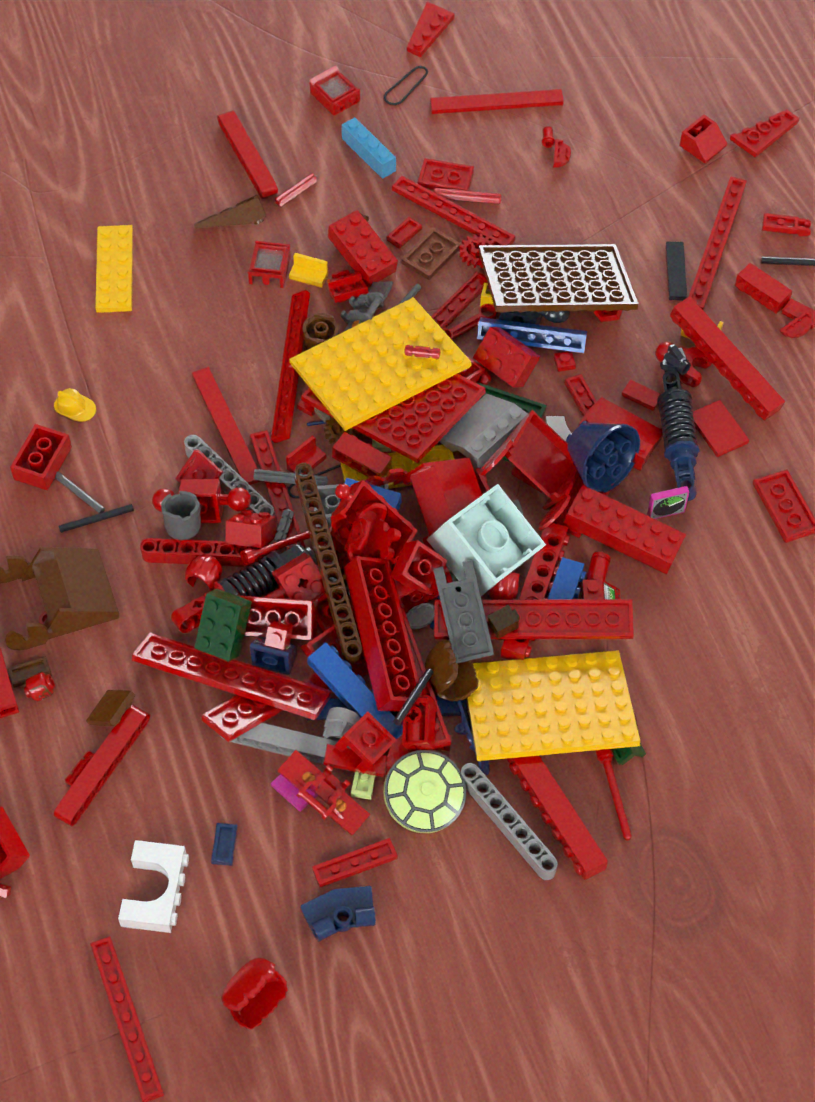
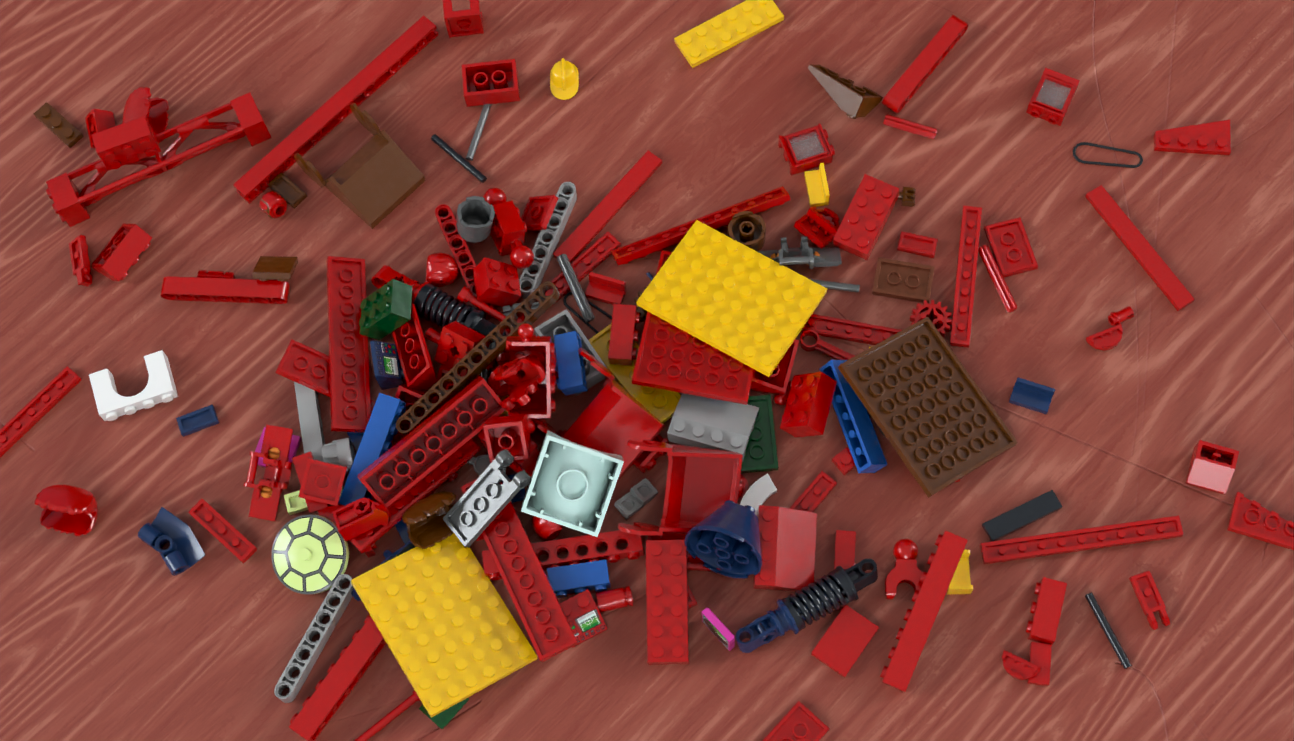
camera: 70 degrees right, 10 degrees up
brick [265,621,293,650] -> none
dark azure brick [341,117,396,179] -> none
black bar [393,668,433,726] -> none
axle [404,345,441,359] -> none
dark brown brick [488,605,520,639] -> none
black rock [660,344,691,375] -> none
none -> dark blue panel [1009,377,1055,414]

